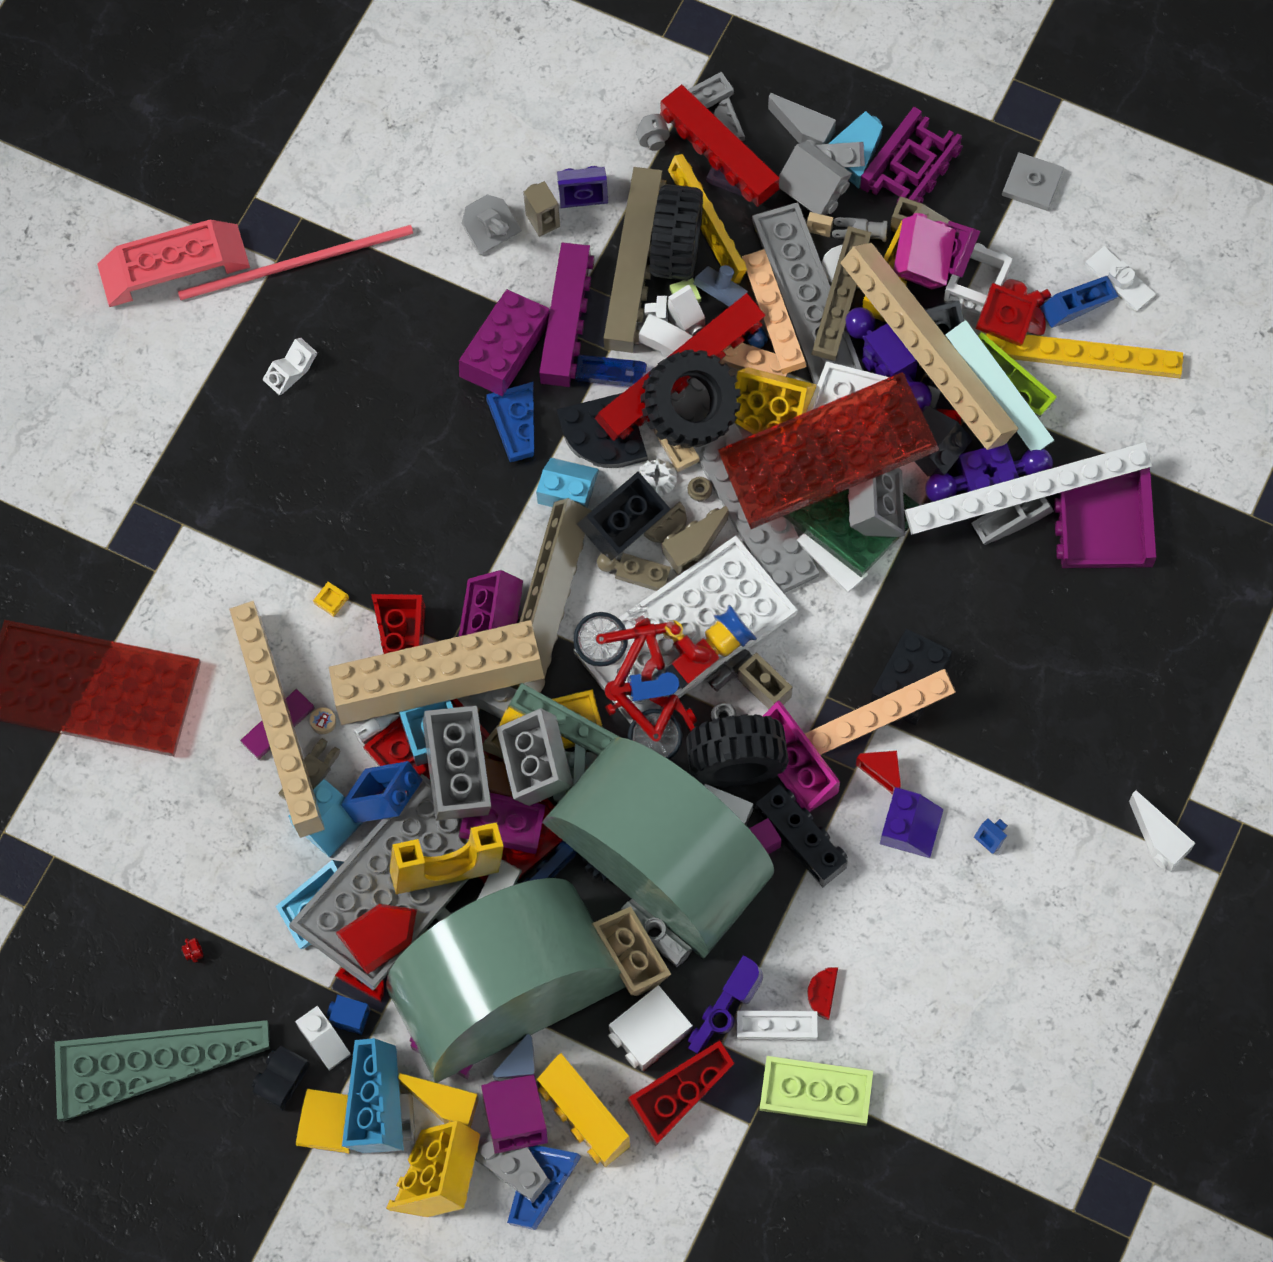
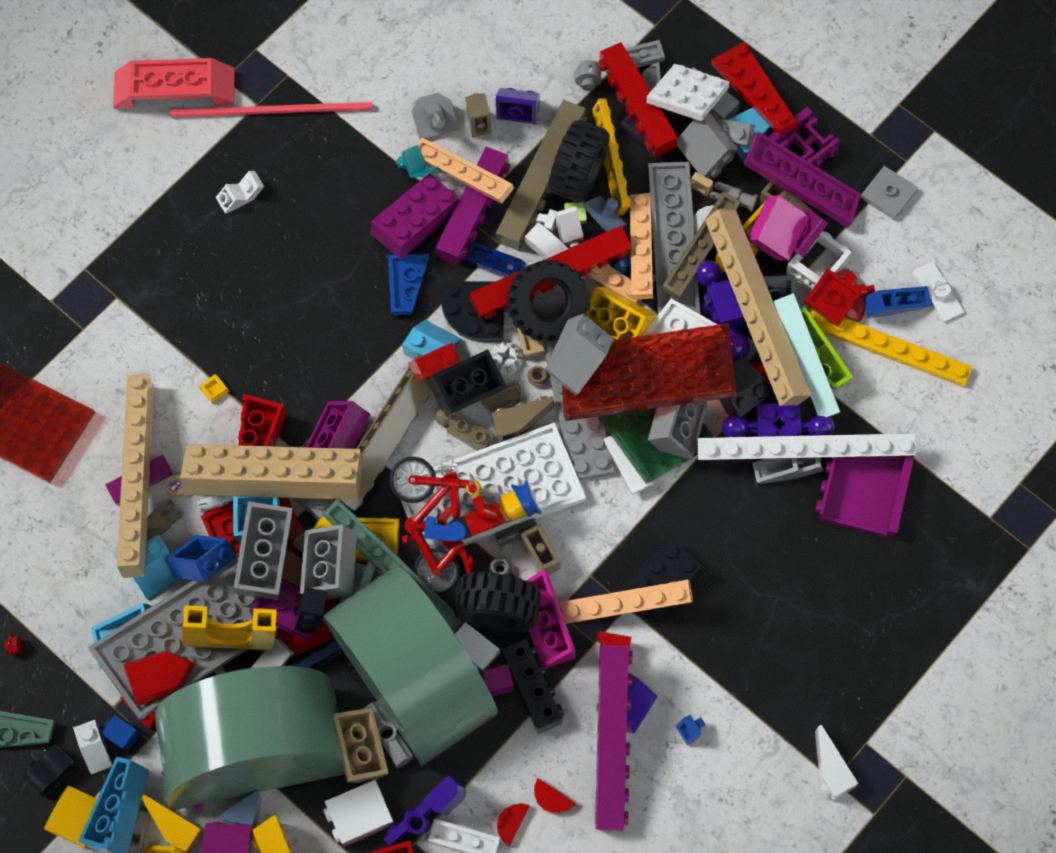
camera: 15 degrees right, 0 degrees up
none -> black brick [294,587,327,634]
none -> teal bracket [396,145,439,178]
none -> red brick [408,342,461,382]
none -> light nougat plate [416,138,514,204]
none -> red tile [534,778,575,814]
none -> light grey slope [545,313,614,395]
none -> magenta brick [595,645,633,831]
none -> white plate [647,64,729,121]
none -> red wing [711,42,797,136]
none -> magenta plate [744,131,861,228]

